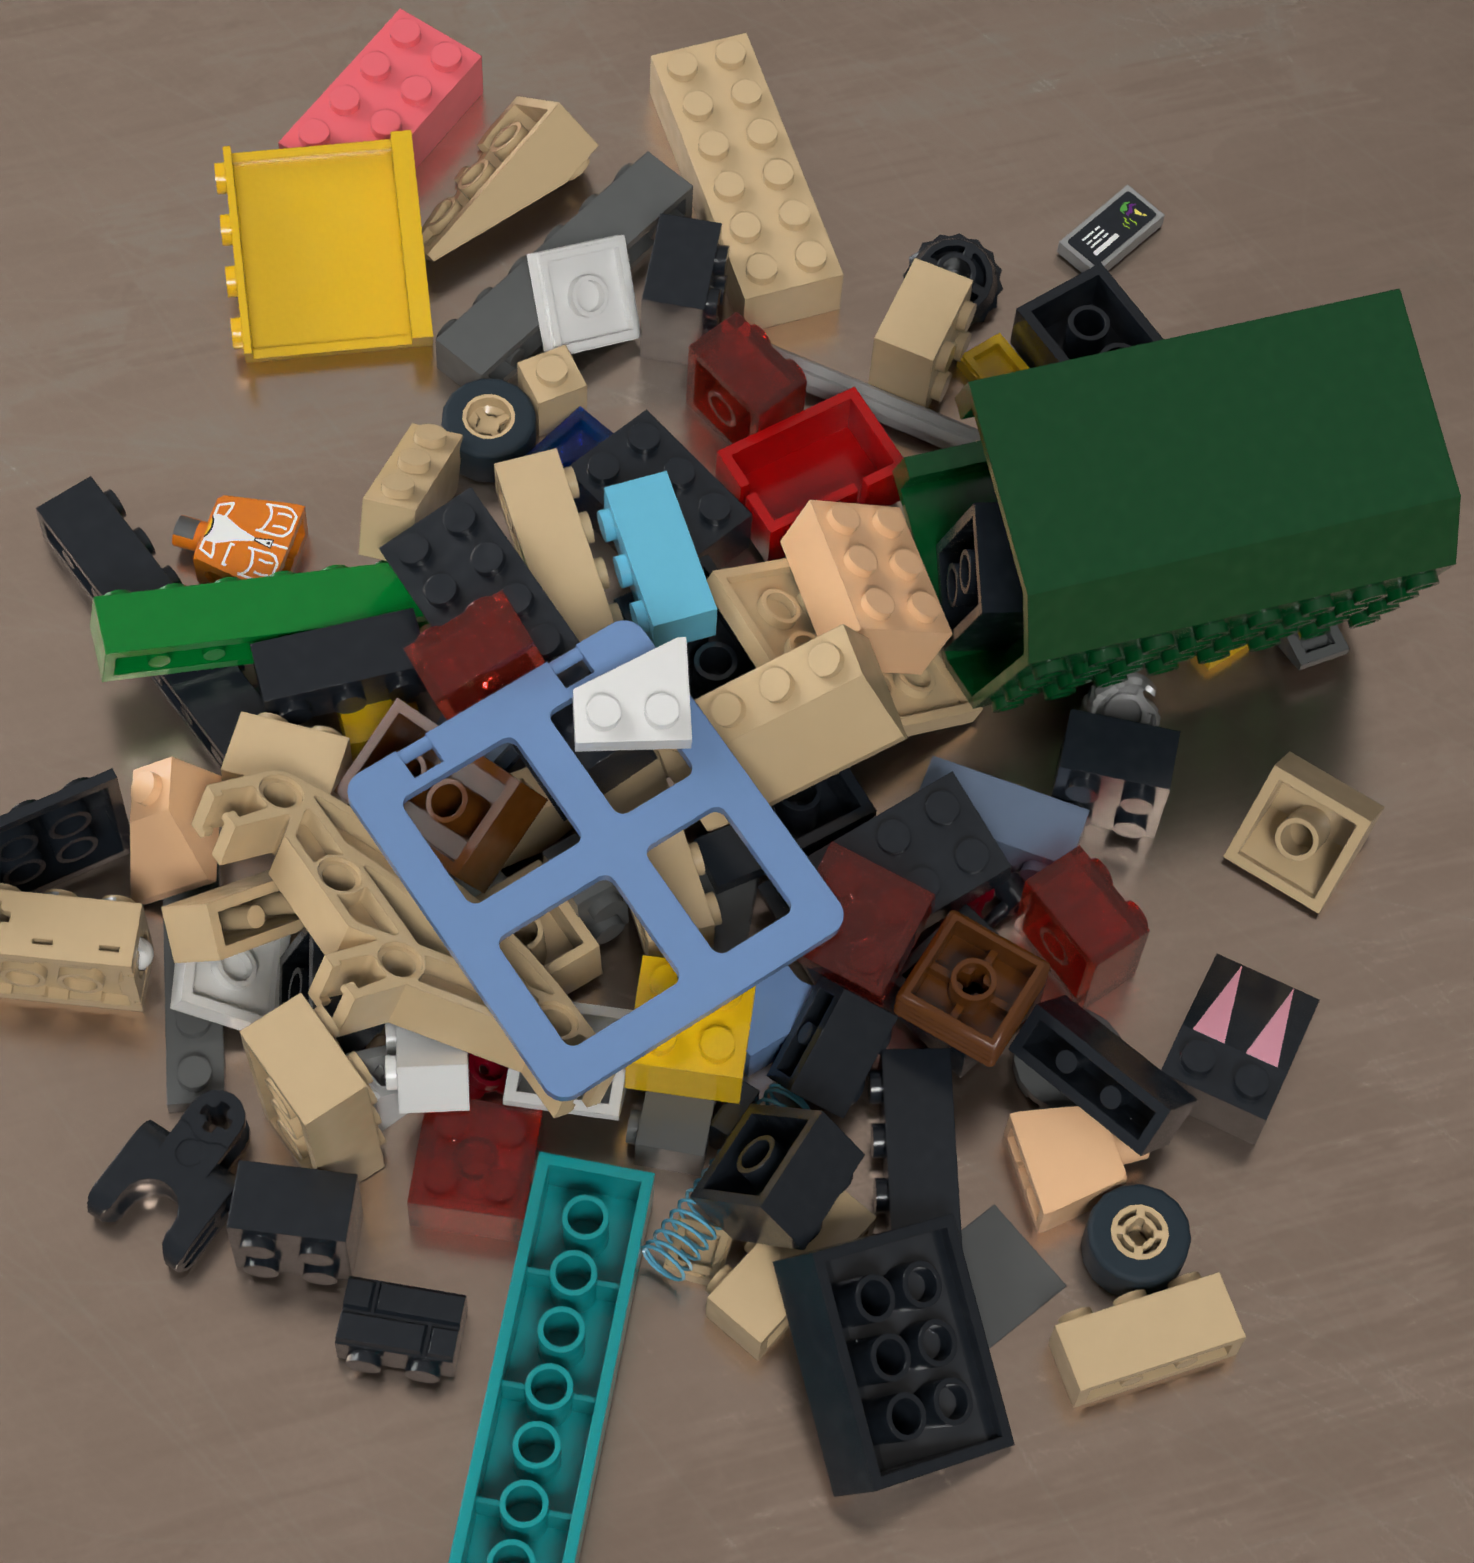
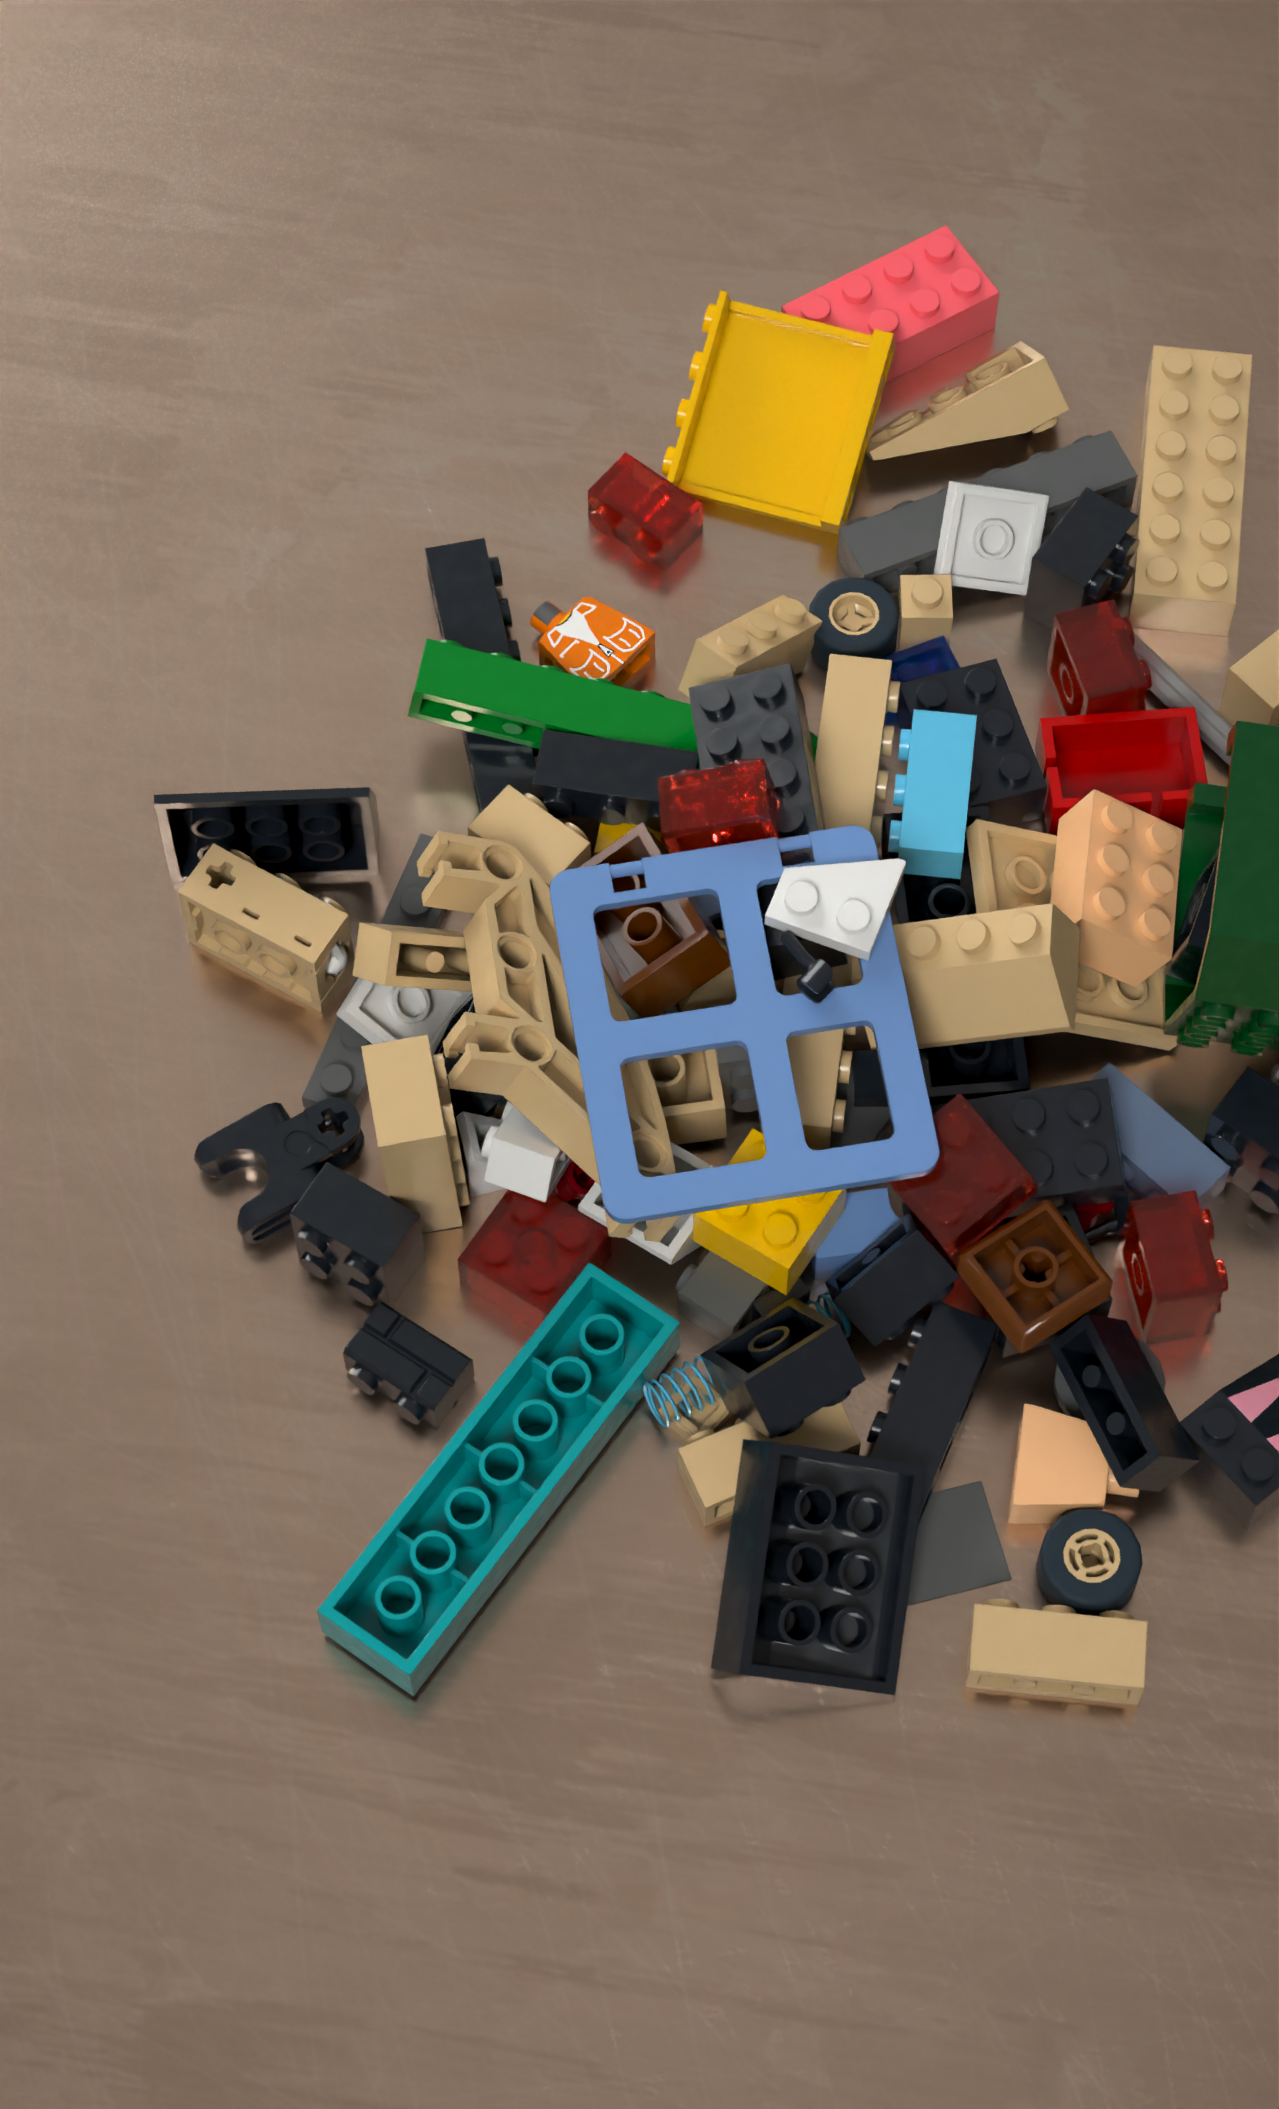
camera: 30 degrees right, 0 degrees up
light nougat slope [130,757,222,905] -> none
none -> clear red brick [588,452,703,571]
none -> black hand [780,930,834,1004]

